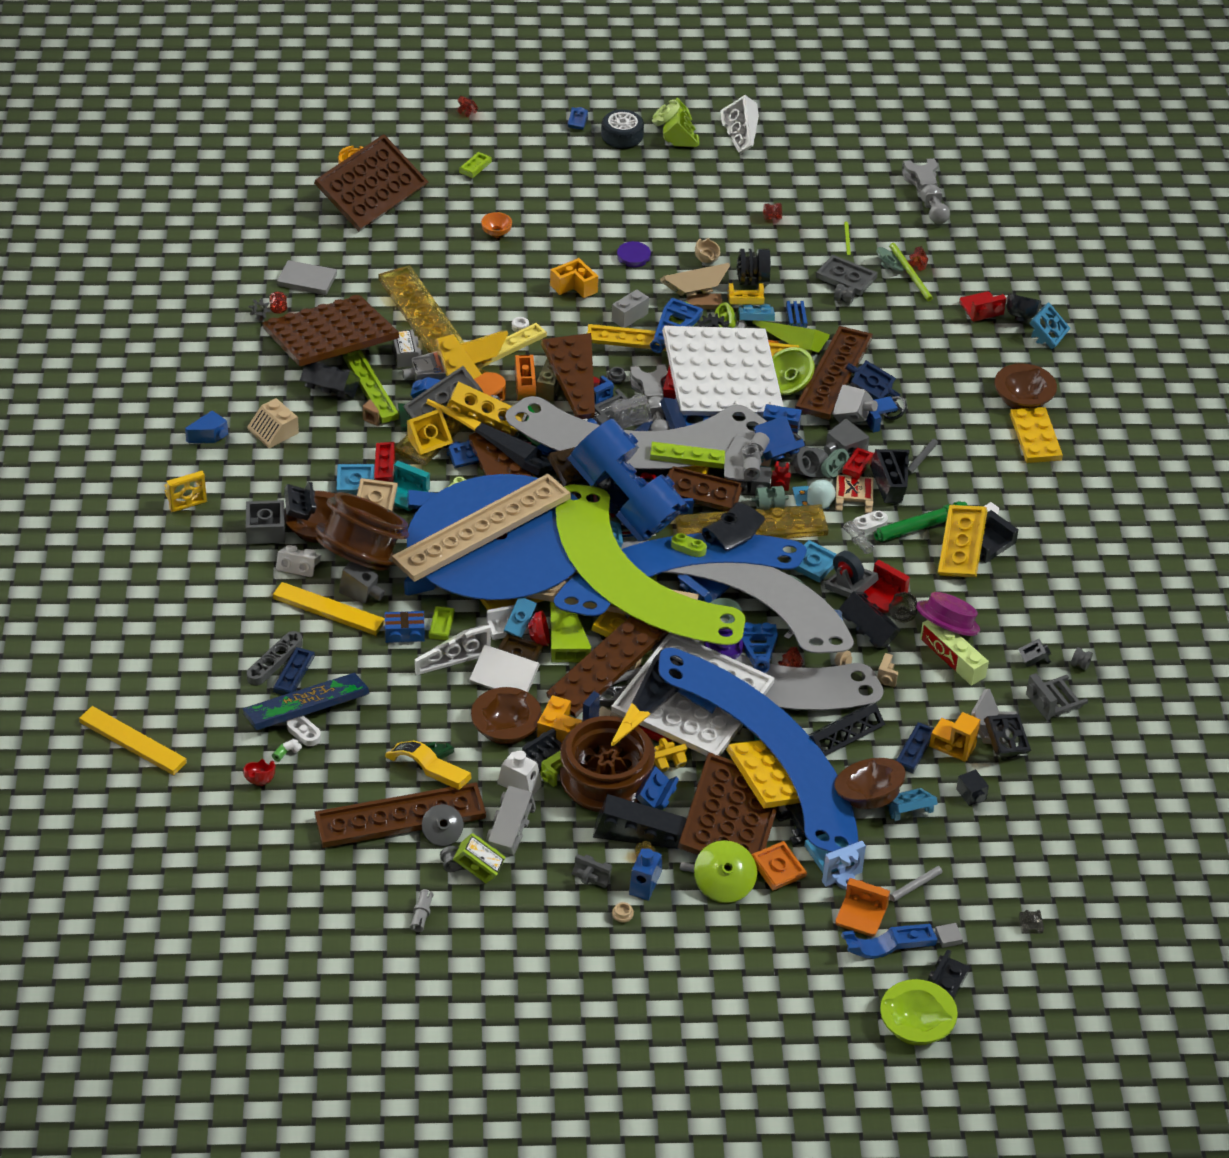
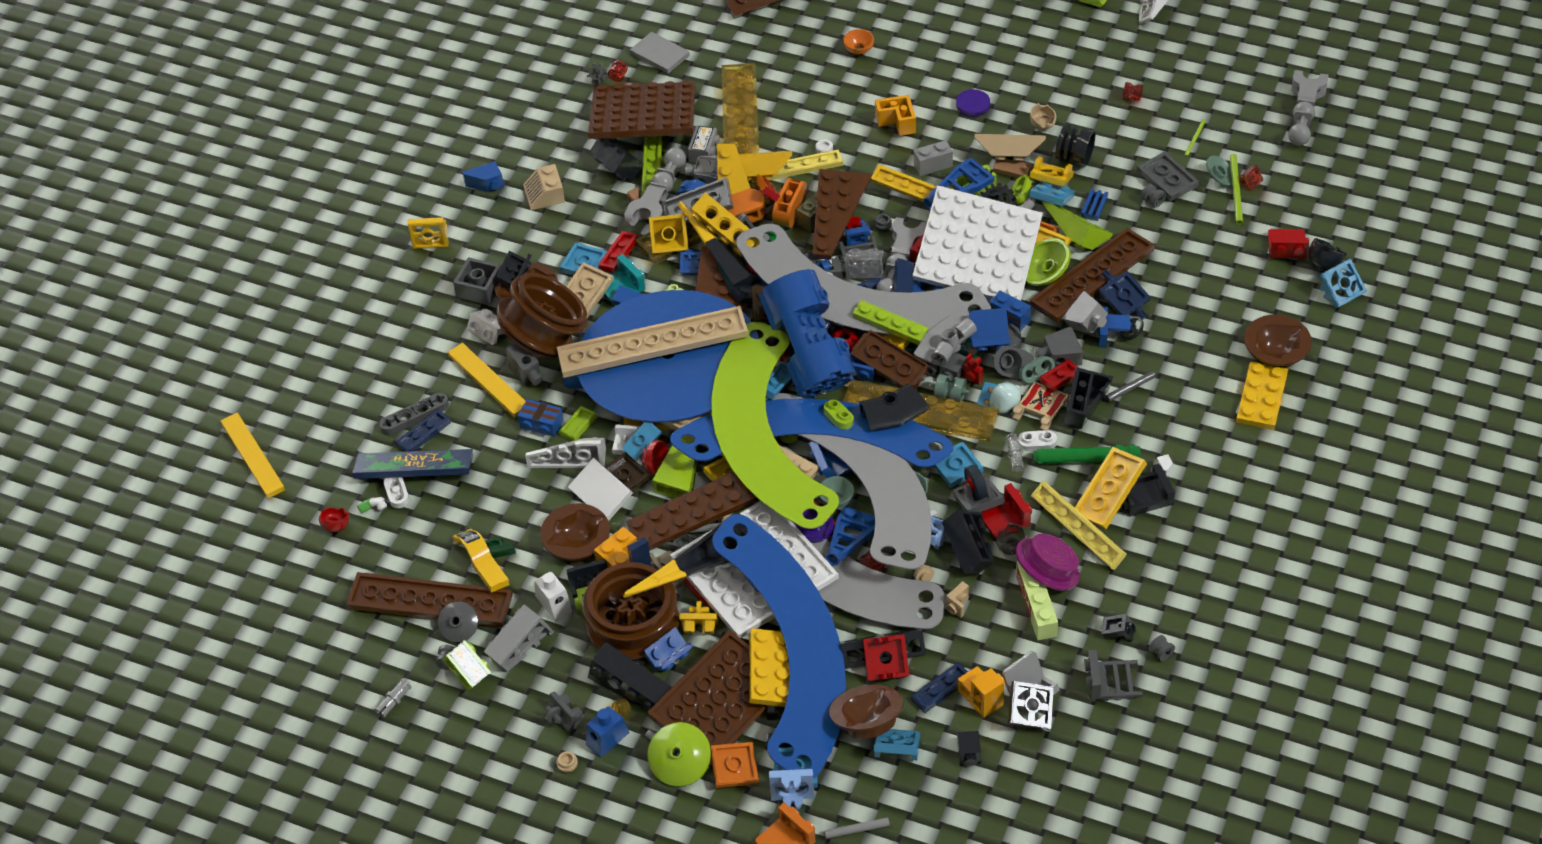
camera: 30 degrees right, 5 degrees up
none -> light grey piece [624,148,686,226]
none -> red plate [755,174,780,201]
none -> red piece [863,634,910,681]
none -> light yellow tile [1031,481,1127,570]

